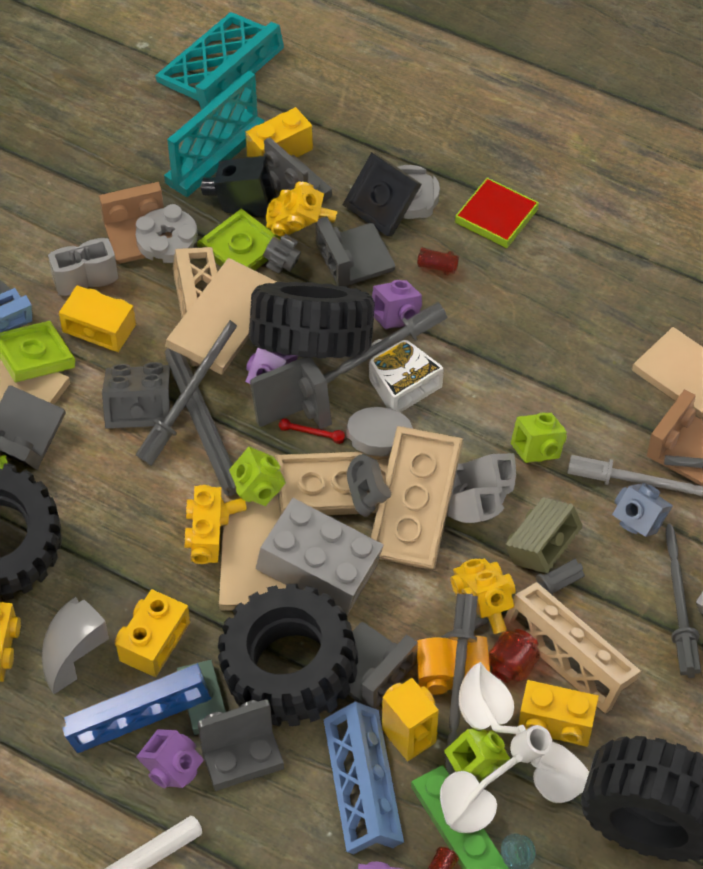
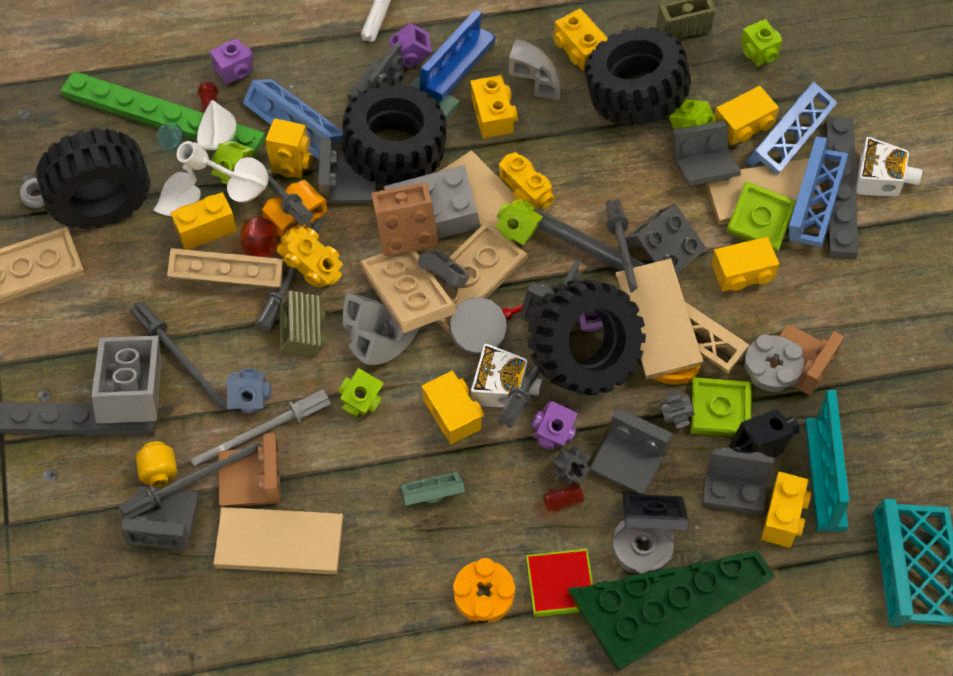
camera: 140 degrees right, 5 degrees up
light grey brick [48,238,118,296] -> none
yellow brick [266,182,337,236] -> none
none -> medium nougat bracket [371,182,439,256]
none -> sand green plate [400,472,465,506]
none -> yellow brick [421,370,484,445]
none -> light orange plate [453,558,515,623]
none -> dark grey gear [552,445,592,485]
none -> dark green wing [567,550,775,672]

